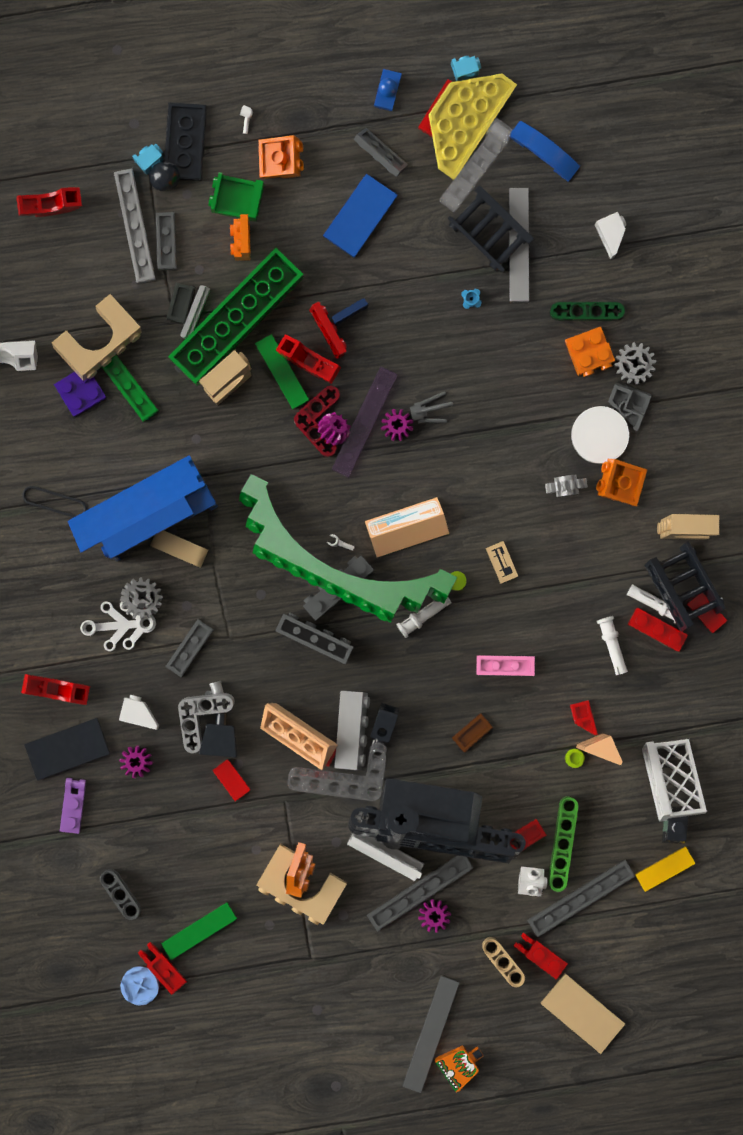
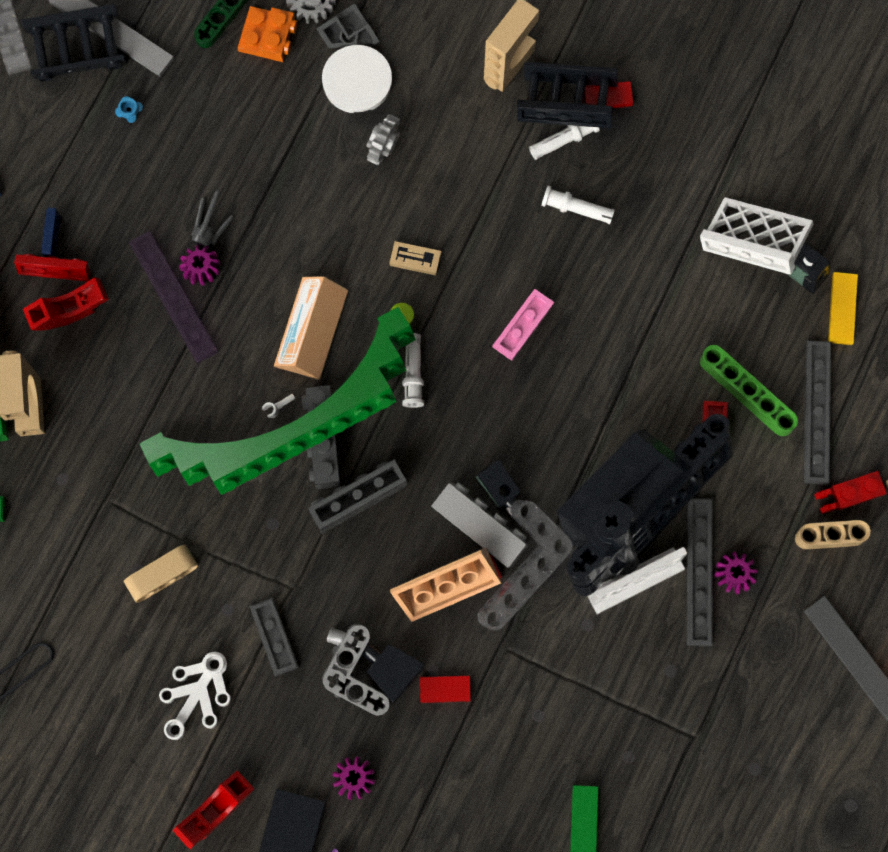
camera: 50 degrees left, 10 degrees down
blue panel [68,455,218,561] -> none
white slope [119,695,159,730] -> none
light grey gear [120,577,163,620] -> none
green tile [255,334,309,410] -> none
tan arch [256,843,347,925] -> none
orange plate [286,842,315,898] -> none
dark red beam [294,386,340,457] -> none
magenta gear [317,412,351,446] -> none
reddish brown tile [452,713,493,752] -> none
white brick [518,867,547,896] -> none
lime tile [565,749,585,768] -> none
red tile [570,700,598,735] -> none
light nougat slope [576,734,622,765] -> none
orange plate [596,458,647,506] -> none
red plate [627,608,688,652] -> none

